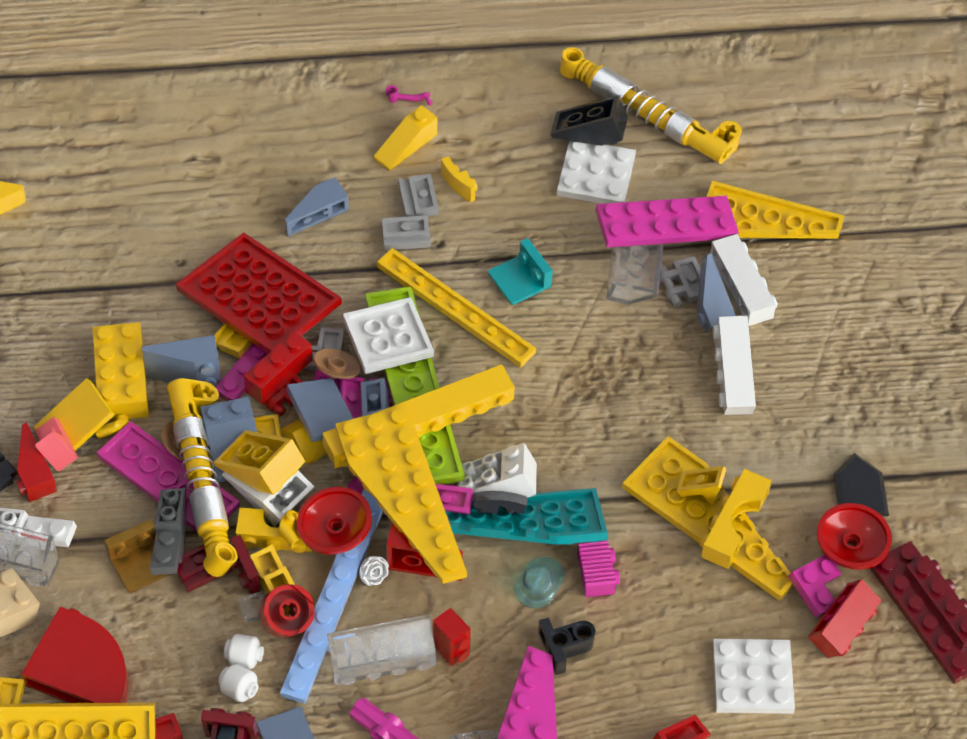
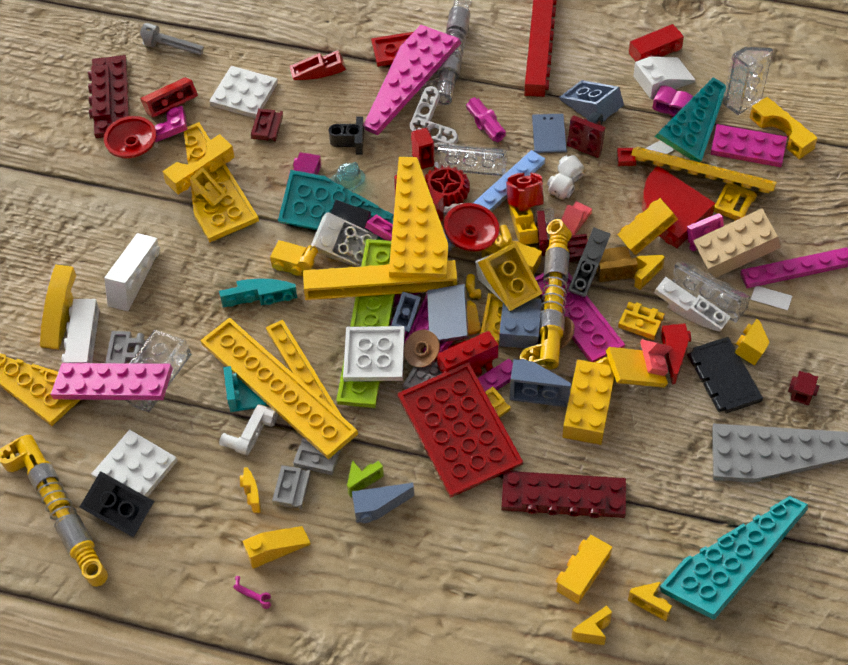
camera: 155 degrees left, 0 degrees up
sand blue slope [697,253,736,333] -> none
black tile [833,453,889,517] -> none
none -> yellow slope [40,264,76,350]
none -> light grey piece [140,23,204,56]
none -> yellow plate [200,318,358,460]
none -> teal slope [219,279,298,307]
none -> white beam [219,404,278,456]
none -> dark red plate [251,108,283,142]
none -> yellow hinge [270,240,318,276]
none -> lime slope [347,461,384,497]
none -> white beam [410,86,459,146]
none -> red gear [424,165,470,207]
none -> yellow arm [466,274,481,300]
none -> dark red plate [501,471,626,518]
none -> yellow brick [556,534,612,605]
none -> coral slope [561,201,592,236]
none -> yellow slope [571,605,612,645]
none -> yellow brick [617,198,678,256]
none -> yellow plate [618,302,665,340]
none -> yellow slope [634,255,665,290]
none -> dark pink plate [687,213,724,252]

